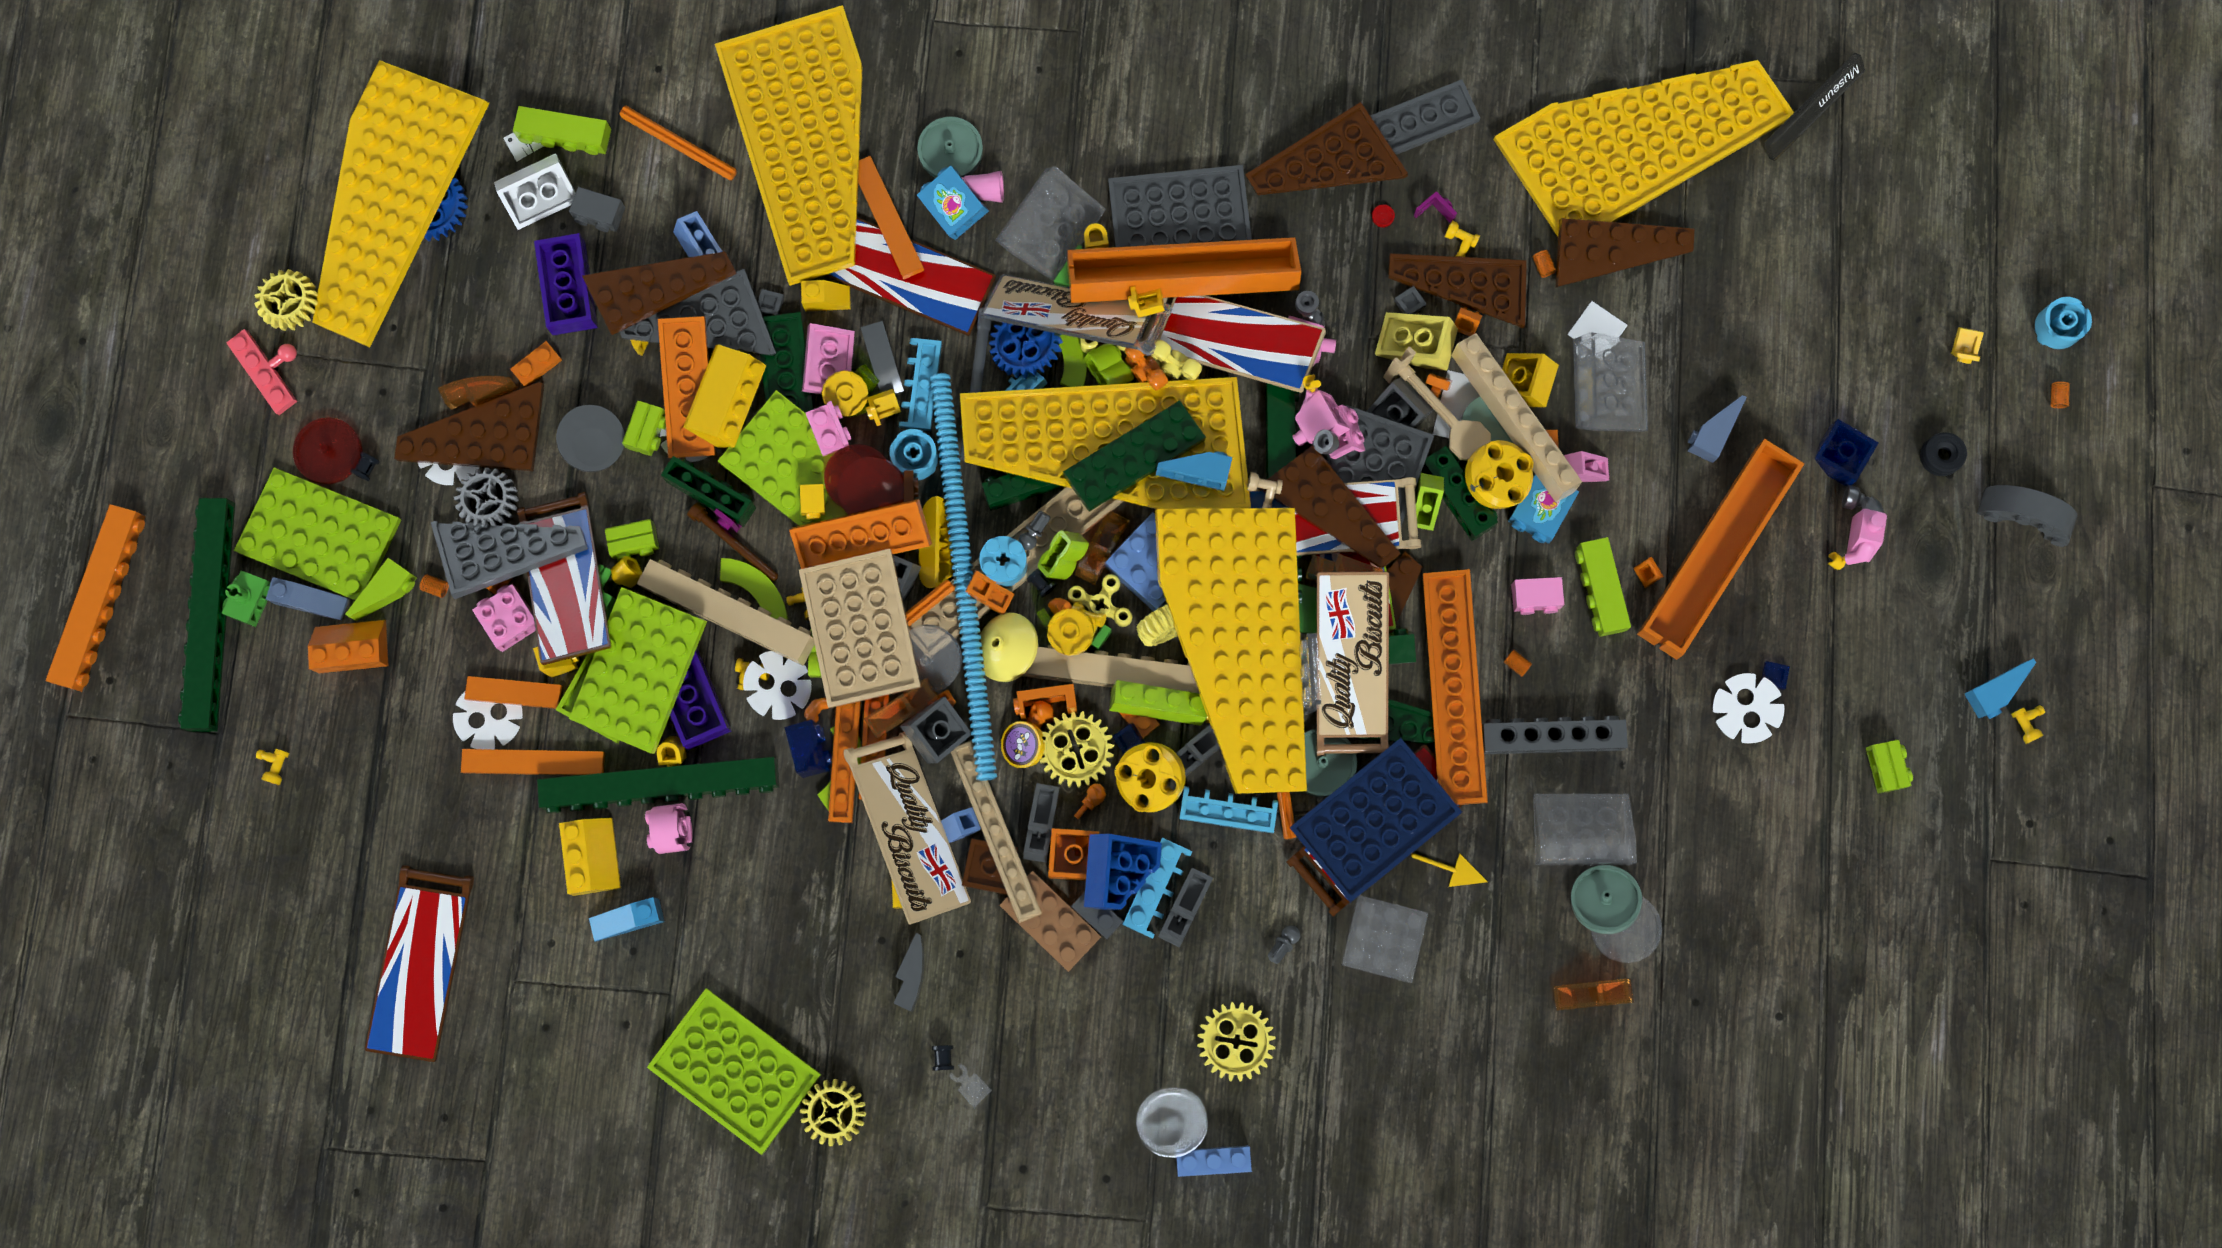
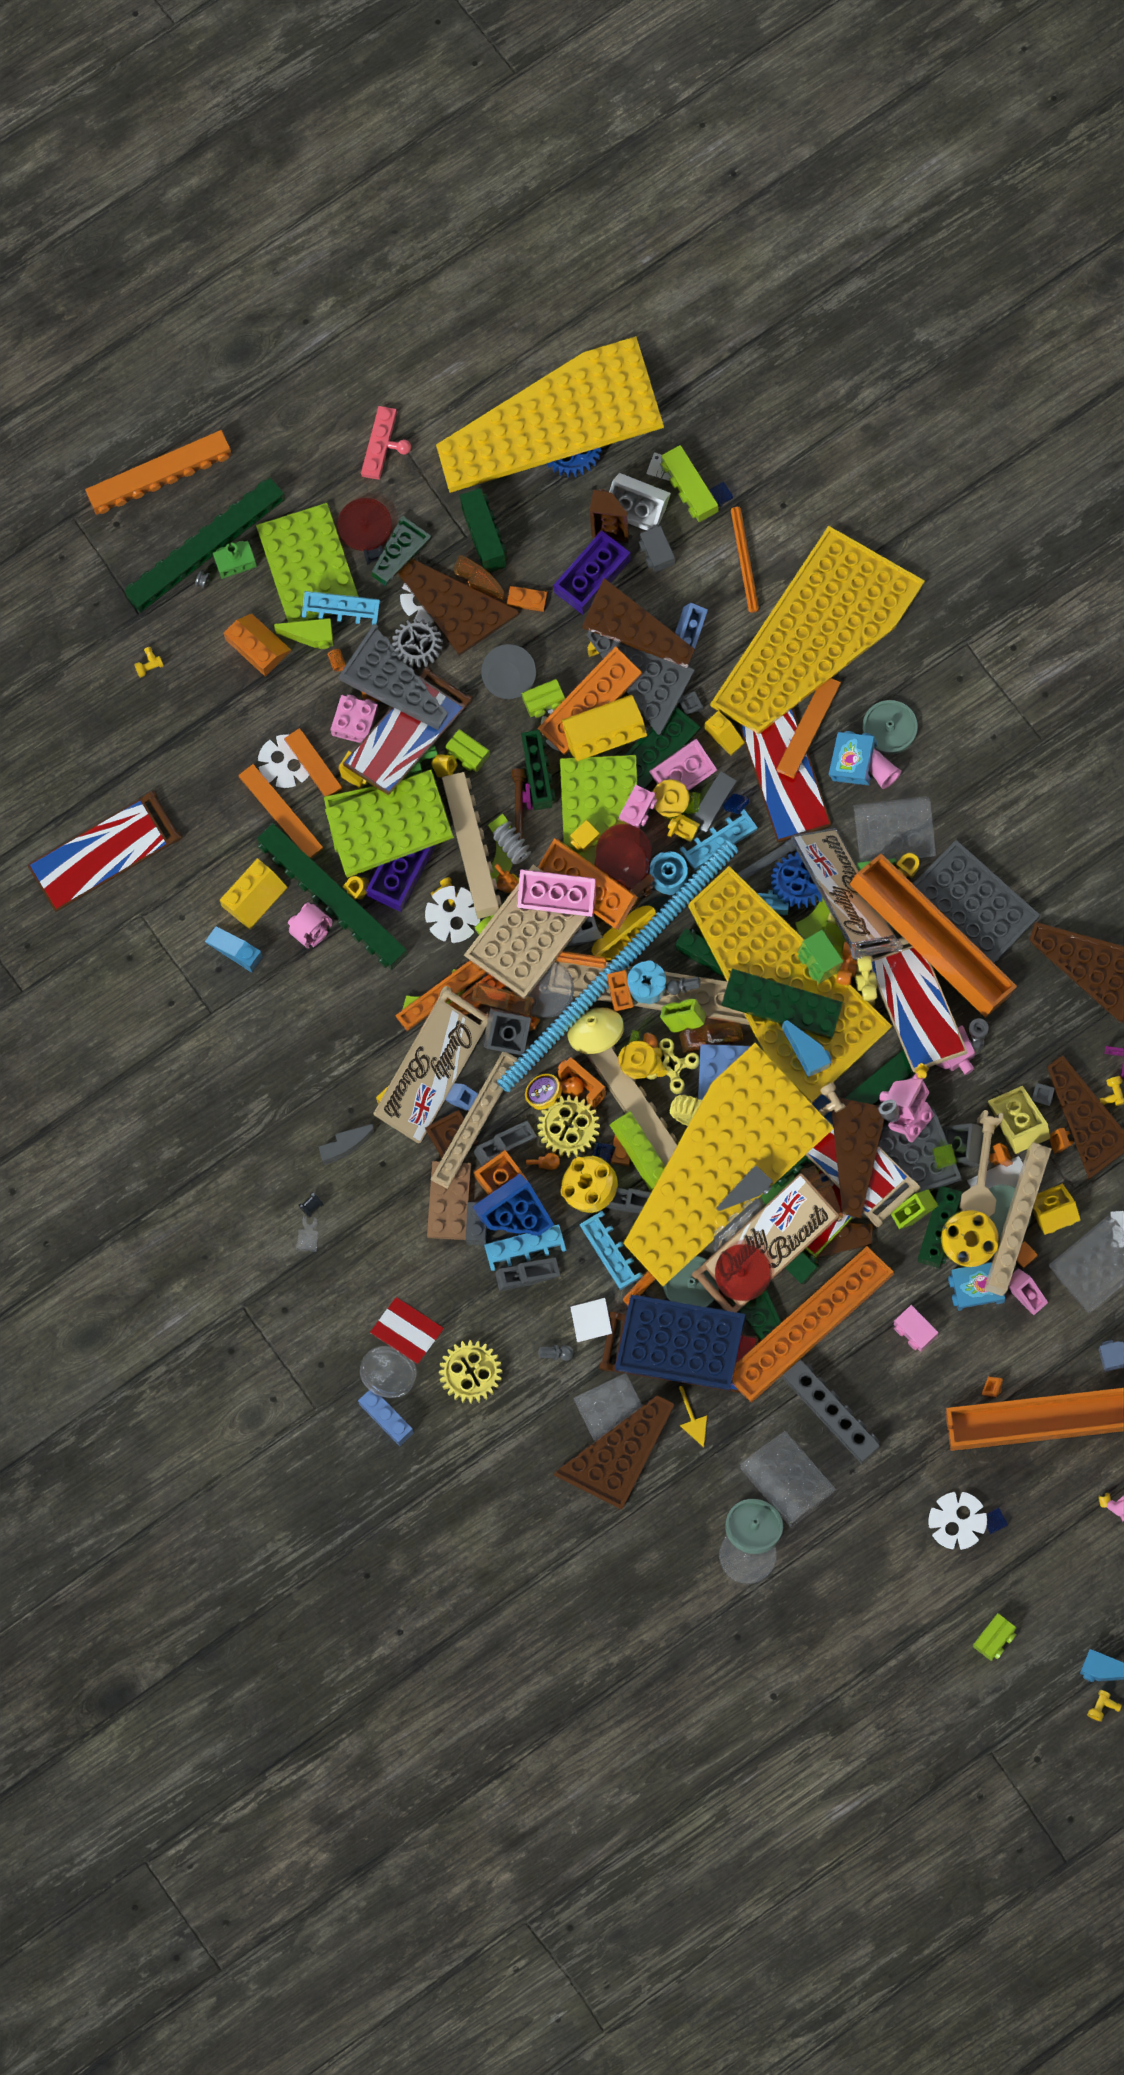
camera: 55 degrees right, 5 degrees down
light yellow gear [254,269,318,331] -> none
sand blue slope [266,577,349,621] -> none
lime plate [647,988,822,1155] -> none
clear blue slope [784,719,832,778] -> none
light yellow gear [800,1079,866,1146] -> none
orange arm [804,697,835,724] -> none
black bush [1026,568,1057,598] -> none
bright green tile [1091,625,1111,651] -> none
yellow bracket [1128,286,1165,318] -> none
red piece [1372,204,1395,228] -> none
orange piece [1503,649,1532,677] -> none
clear orange slope [1553,978,1634,1010] -> none
lime brick [1575,537,1631,637] -> none
none -> dark grey bush [195,570,211,589]
none -> medium azure hinge [302,591,380,625]
none -> red sticker [370,1297,444,1364]
none -> dark green wing [371,516,431,586]
none -> dark green brick [459,488,508,573]
none -> light grey piece [493,821,531,864]
none -> orange piece [495,864,518,893]
none -> bright pink slope [517,869,596,917]
none -> reddish brown wing [554,1396,674,1510]
none -> white sticker [571,1298,612,1342]
none -> reddish brown slope [590,489,629,543]
none -> clear blue tile [709,481,733,507]
none -> dark grey slope [715,1165,773,1211]
none -> clear red piece [715,1244,772,1301]
none -> clear blue tile [723,793,750,814]
none -> bright green brick [798,930,843,984]
none -> clear neon green tile [932,1144,956,1169]

